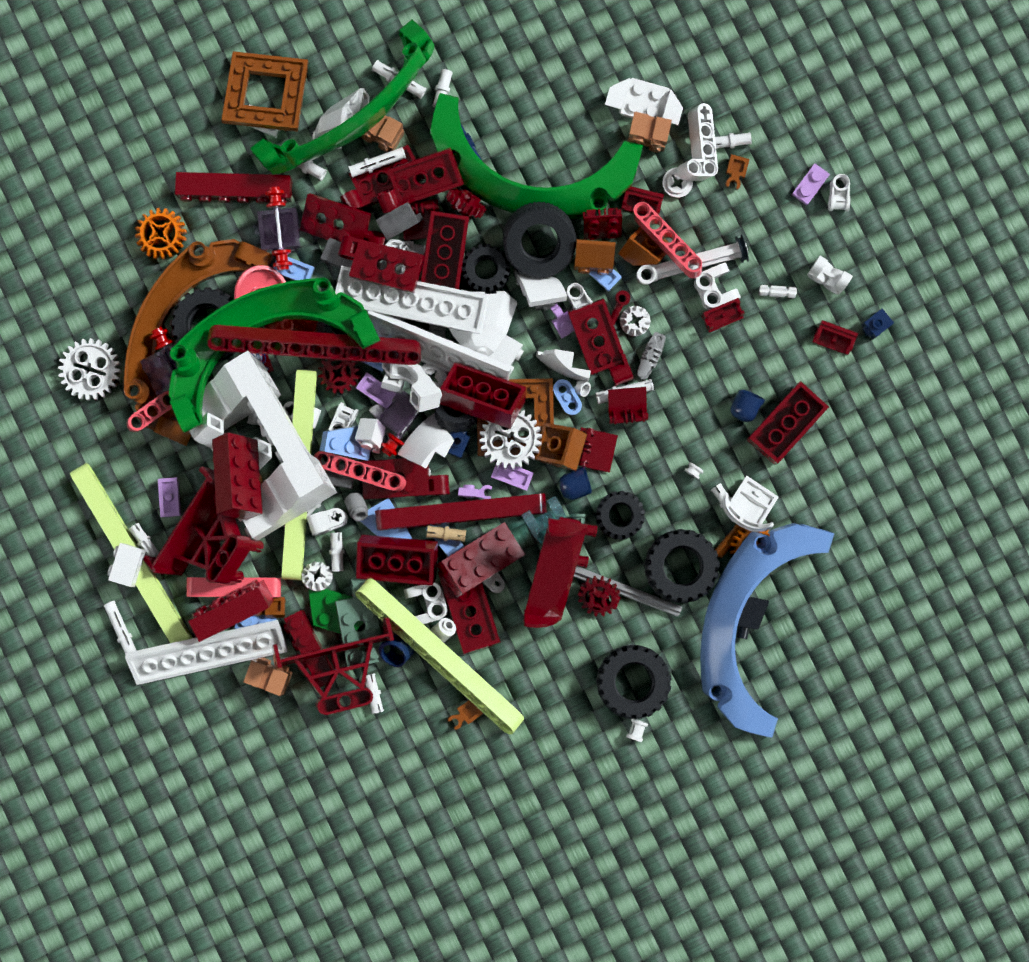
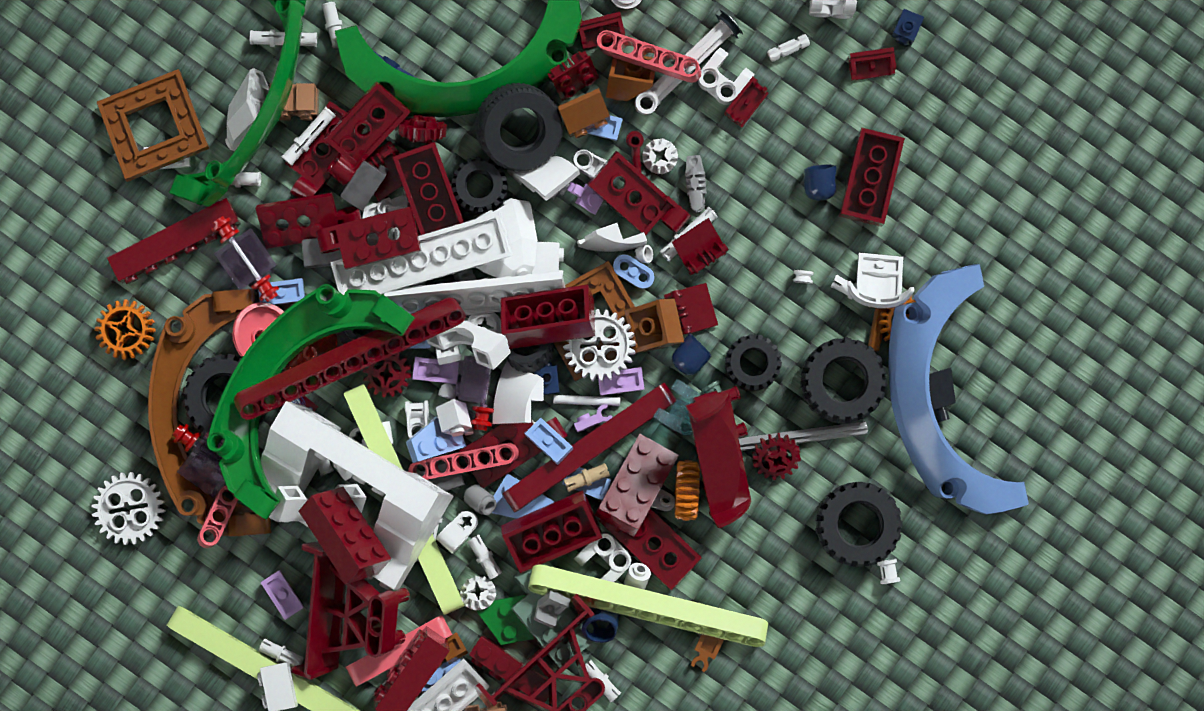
camera: 30 degrees left, 0 degrees up
none -> light blue plate [525,418,573,465]
none -> light grey bracket [534,591,570,628]
none -> white bar [553,395,620,406]
none -> orange gear [675,460,700,521]

